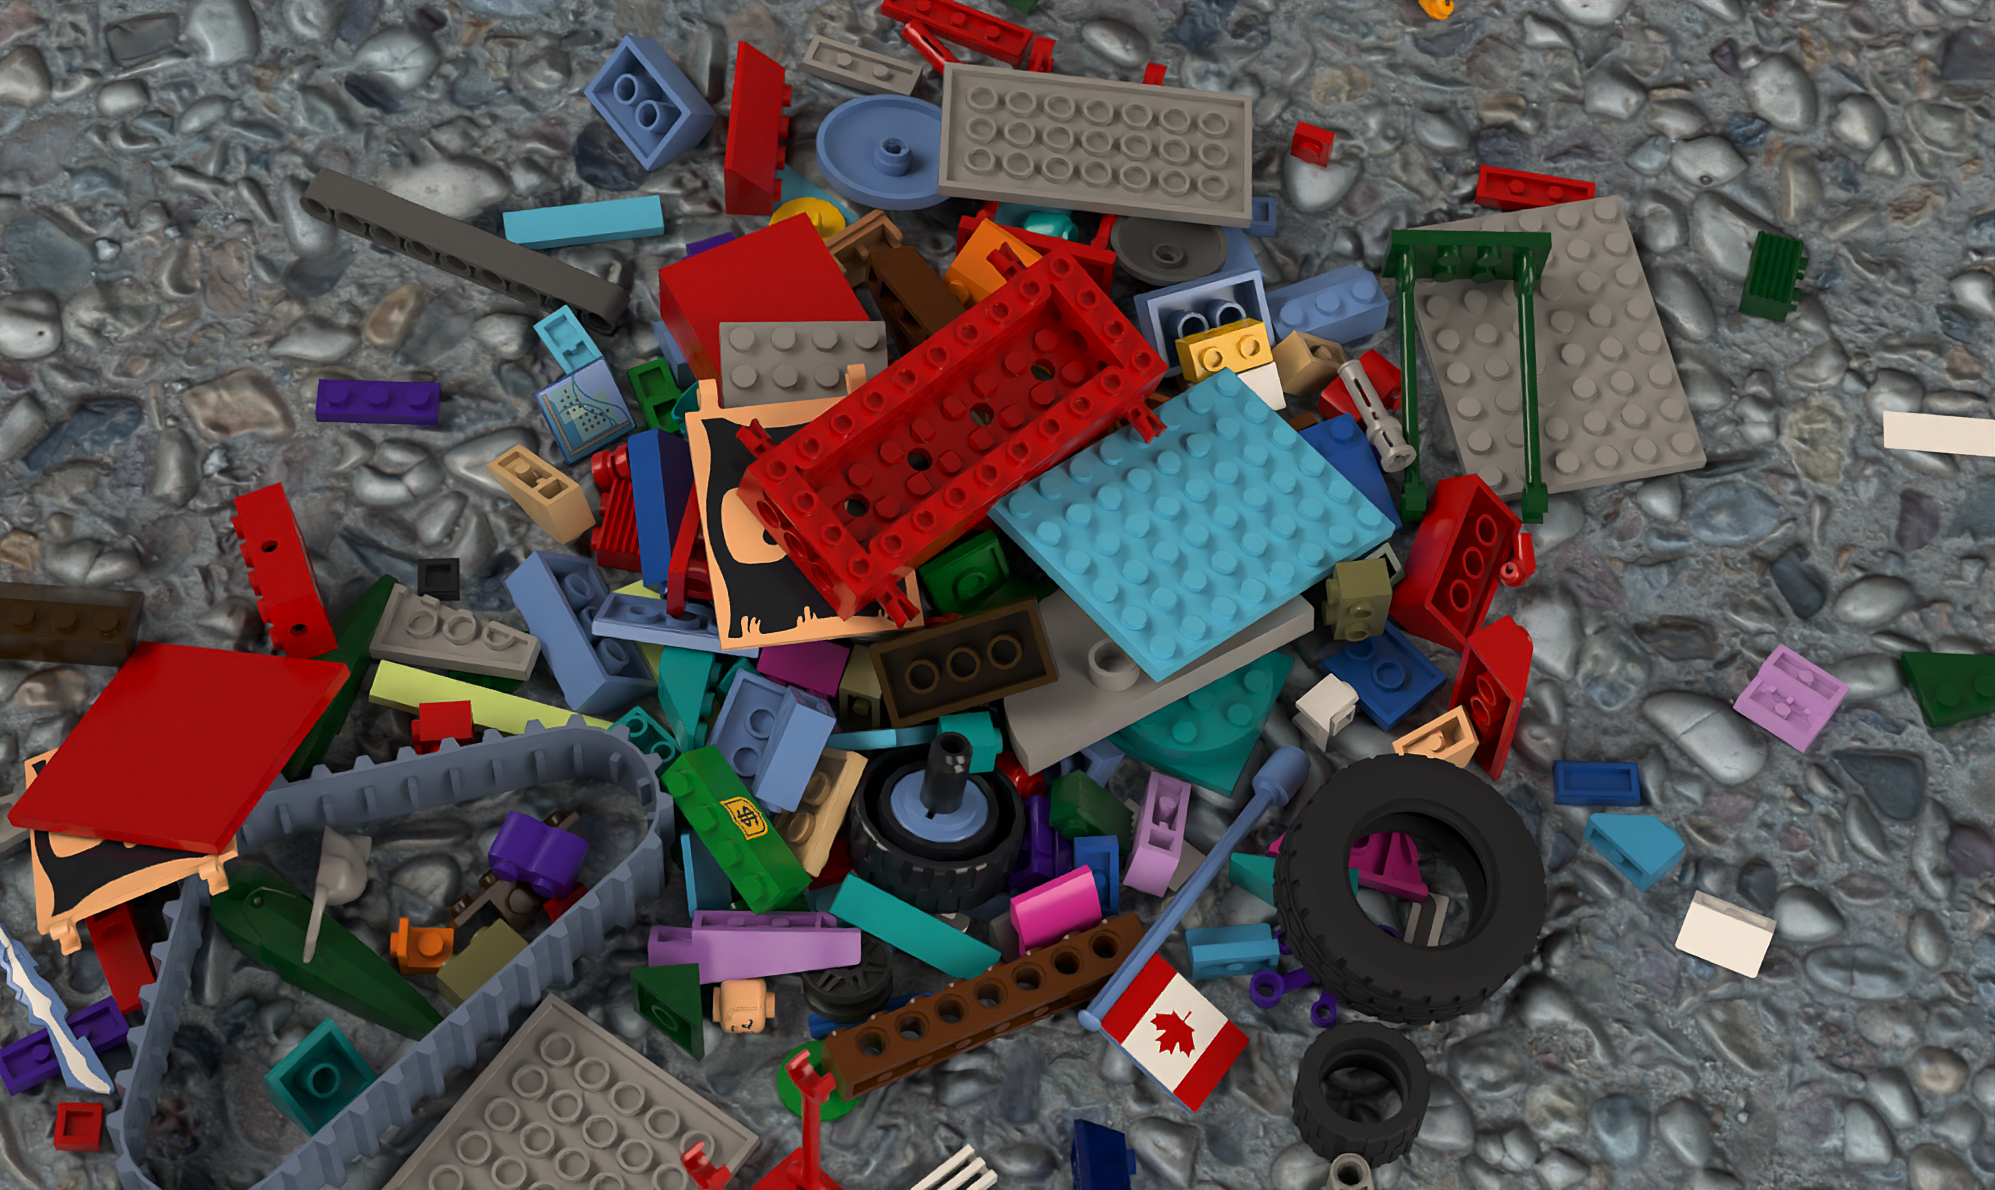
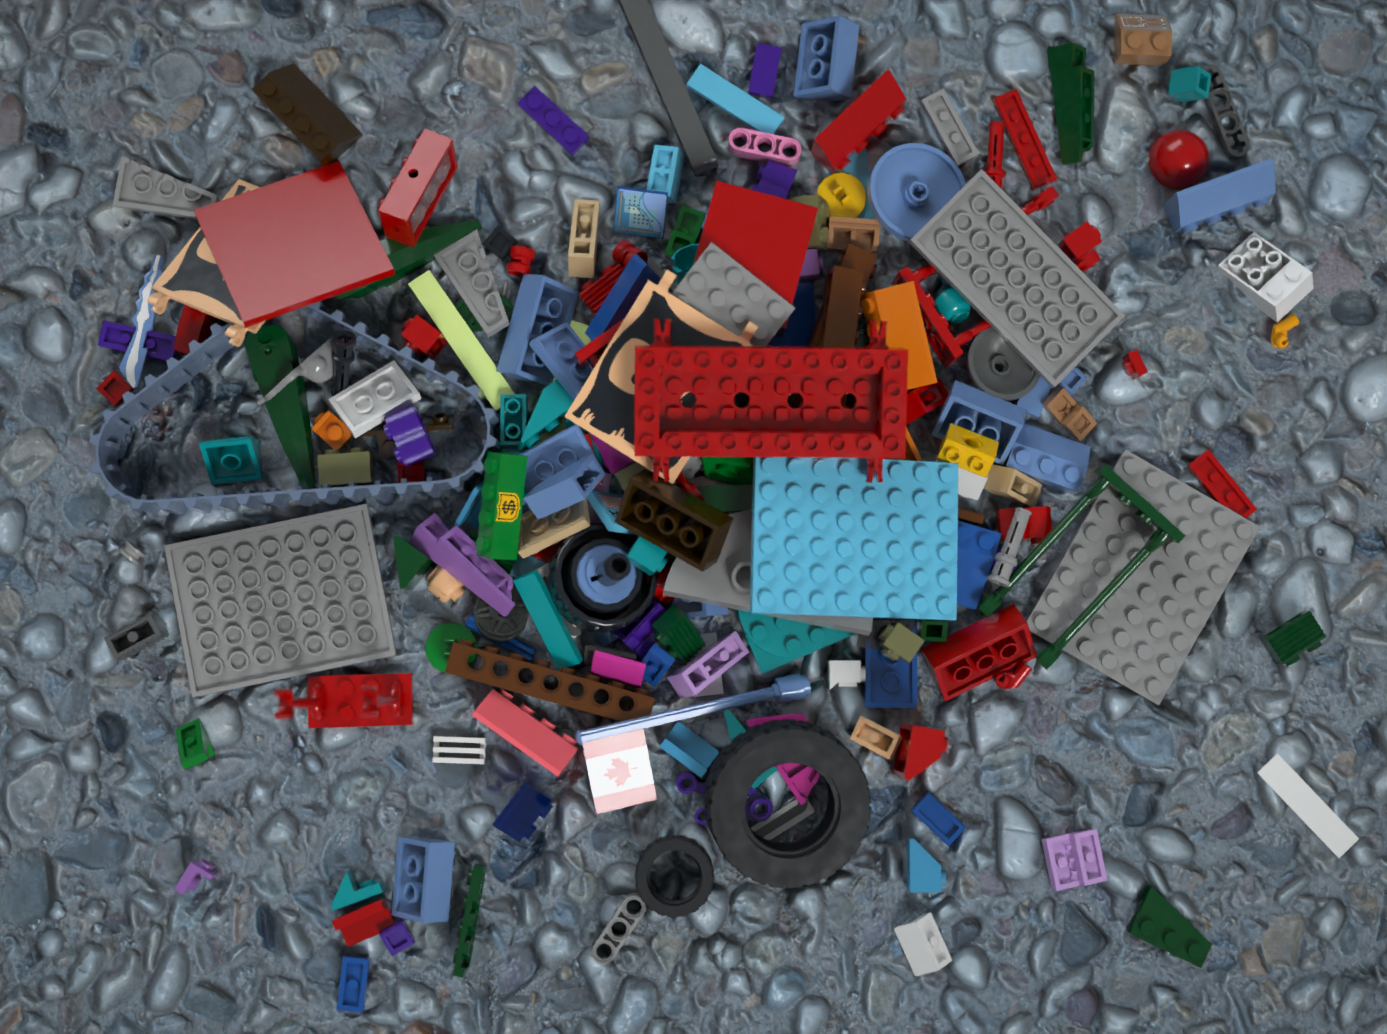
camera: 45 degrees right, 25 degrees up
none -> white plate [328,360,421,438]
none -> black pin [331,330,356,397]
none -> coral slope [472,688,579,776]
none -> red wheel [506,246,536,277]
none -> bright pink beam [728,128,801,167]
none -> dark purple tile [748,43,782,98]
none -> medium nougat slope [1042,385,1097,442]
none -> red brick [1058,221,1102,263]

